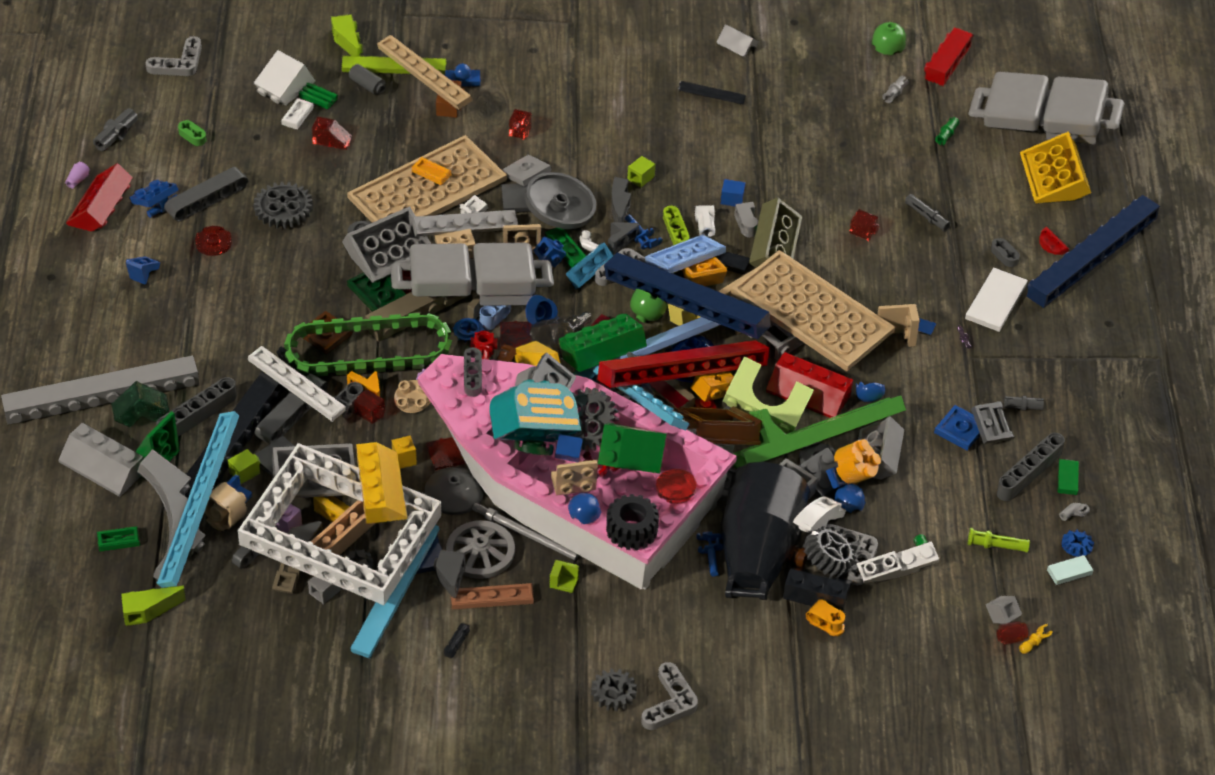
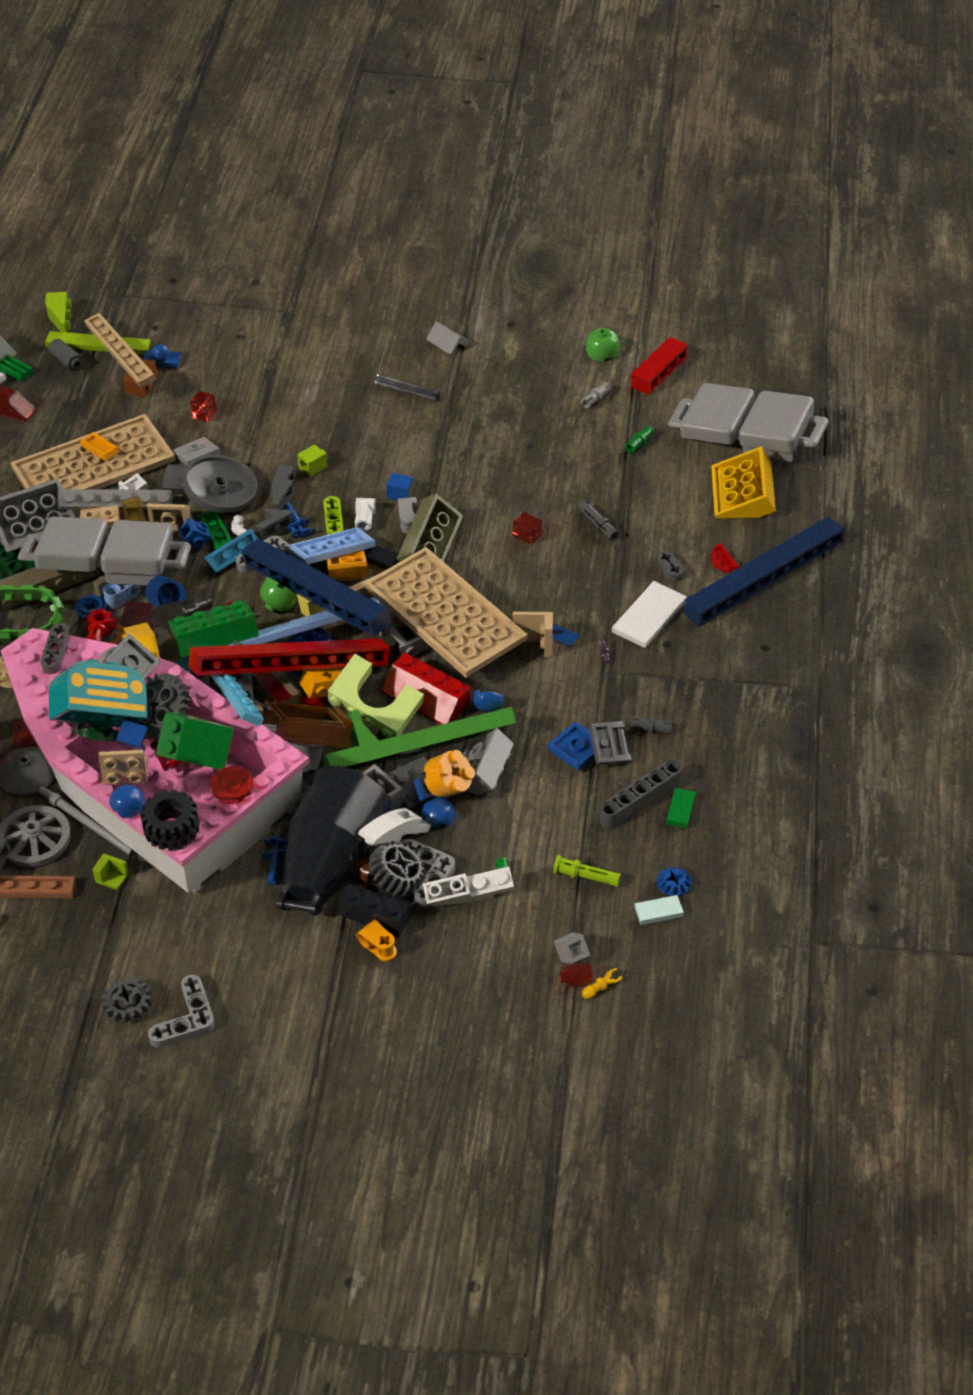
camera: 10 degrees right, 0 degrees up
light grey arm [1059,503,1090,521] -> none
none -> clear yellow slope [121,496,145,521]

